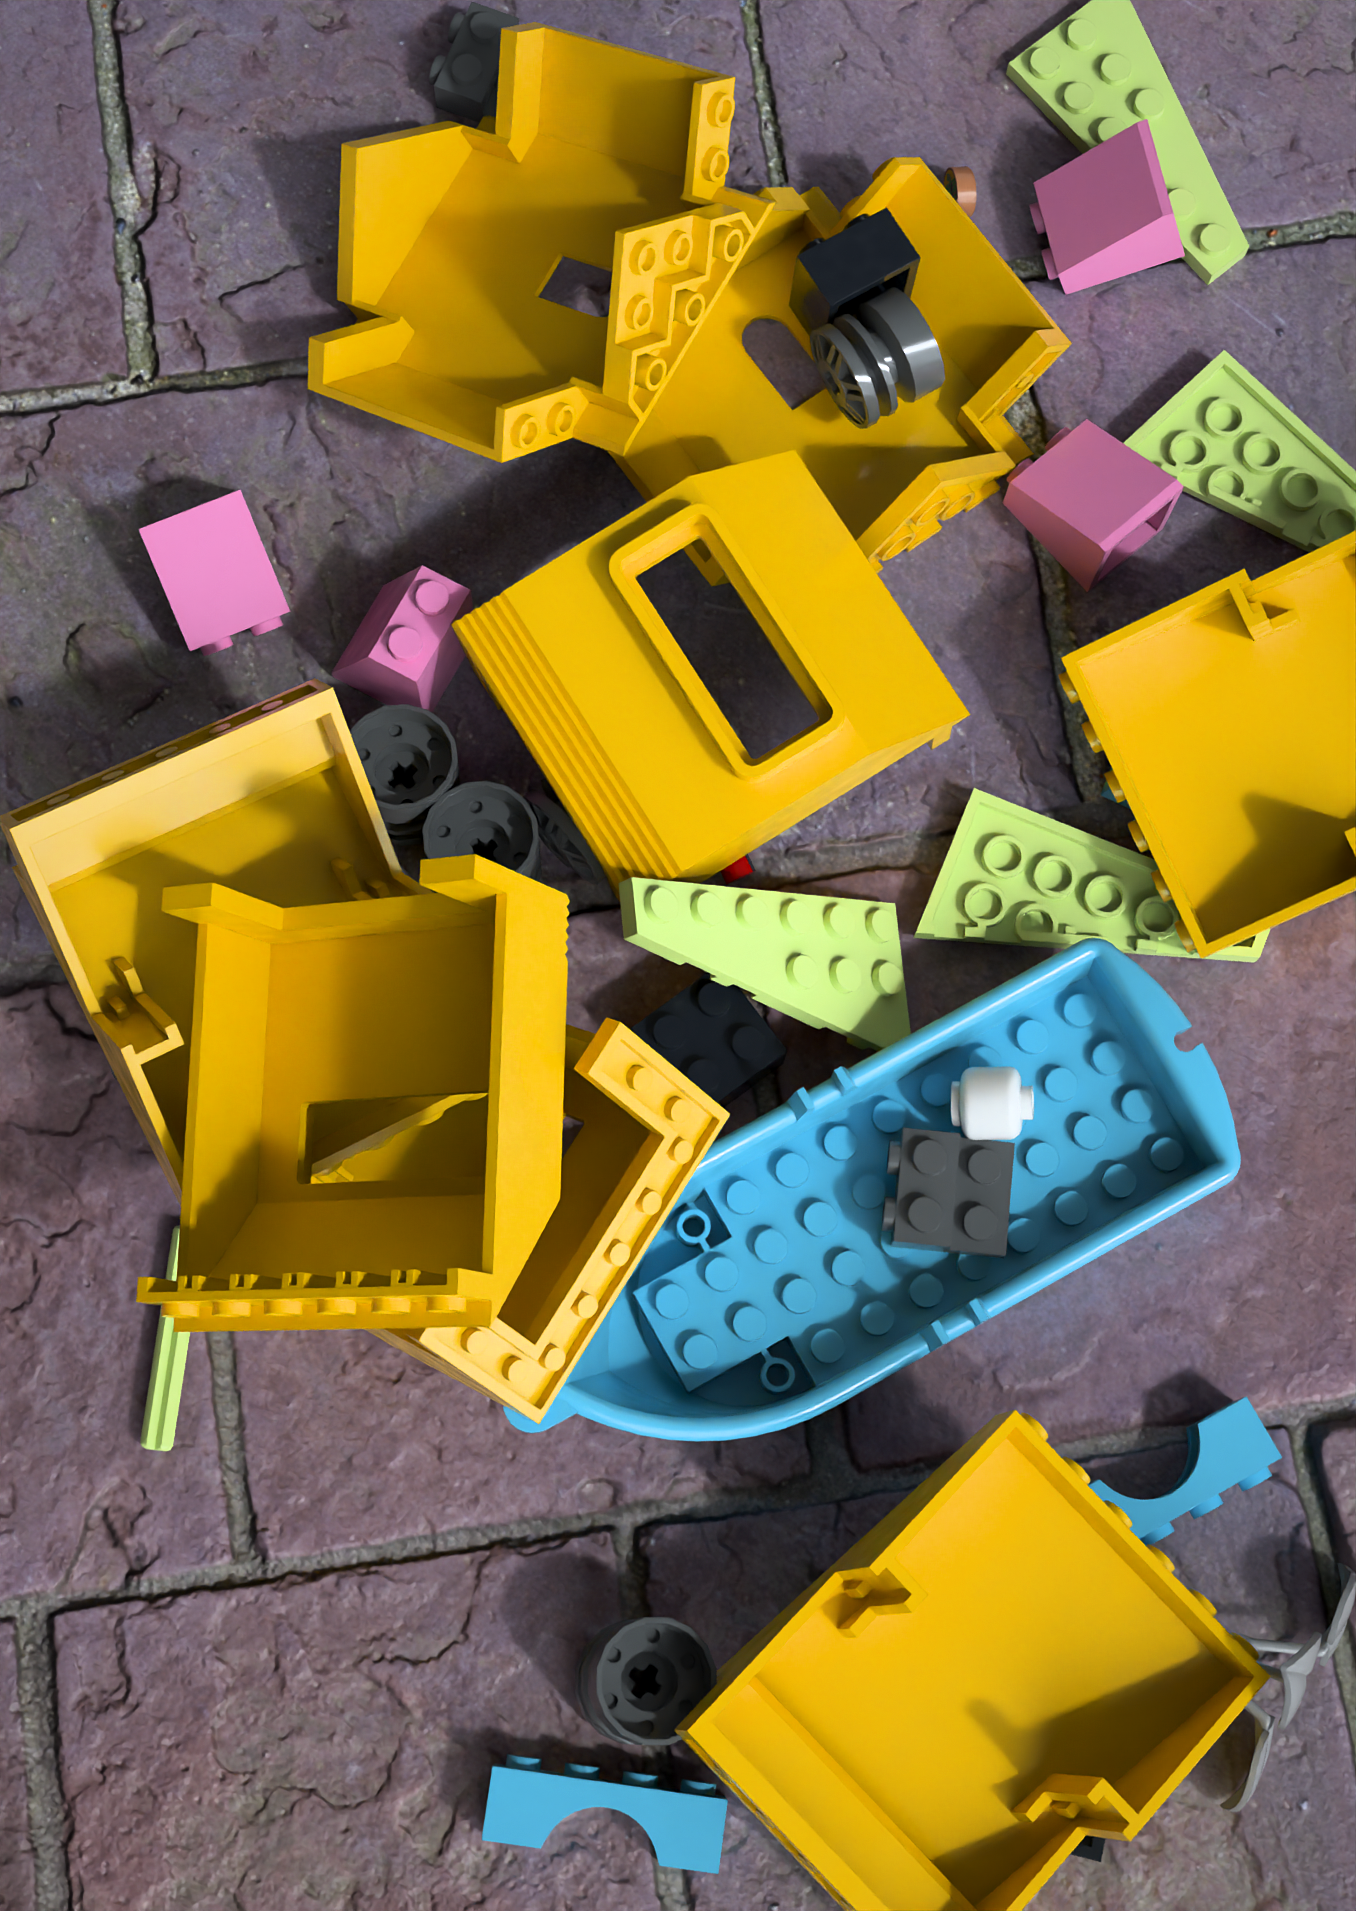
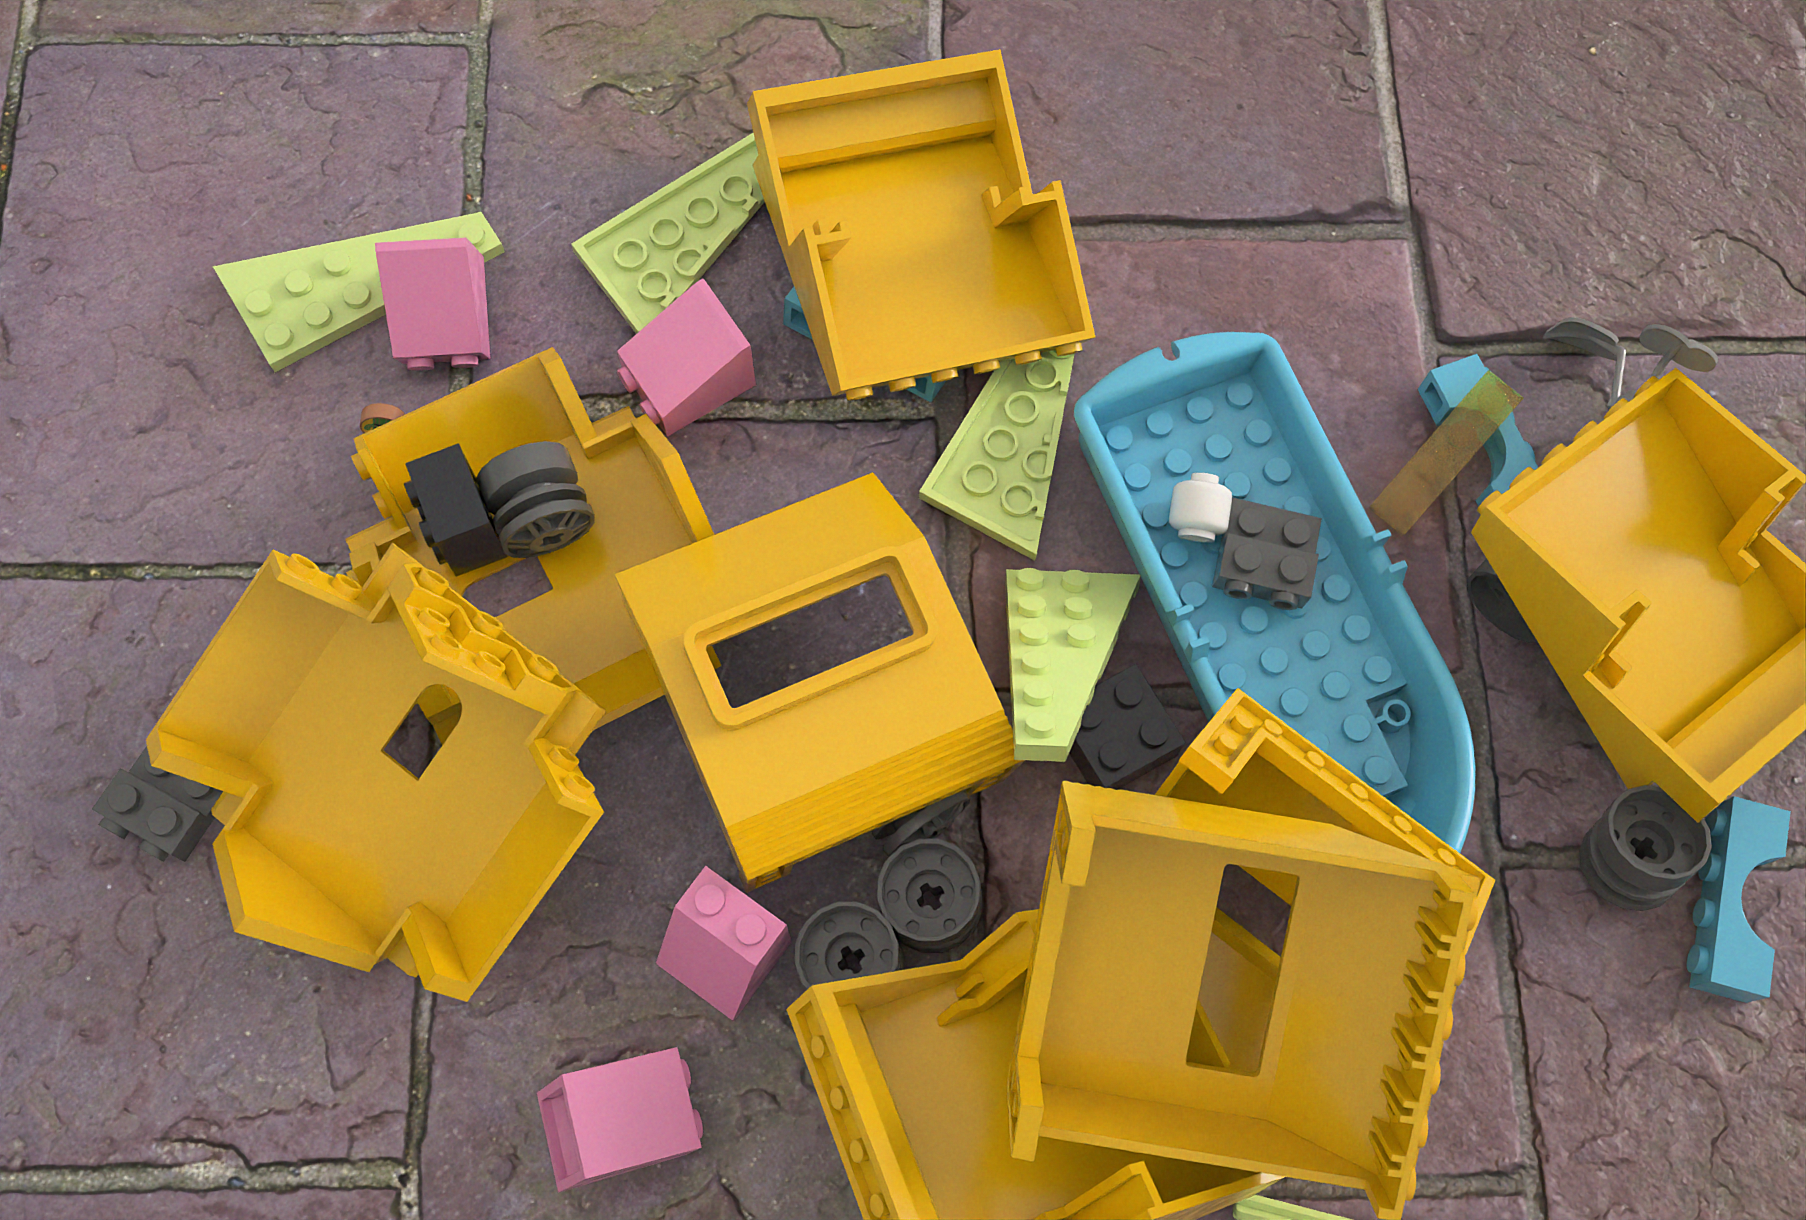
camera: 80 degrees left, 5 degrees down
none -> clear yellow plate [1368,370,1524,536]

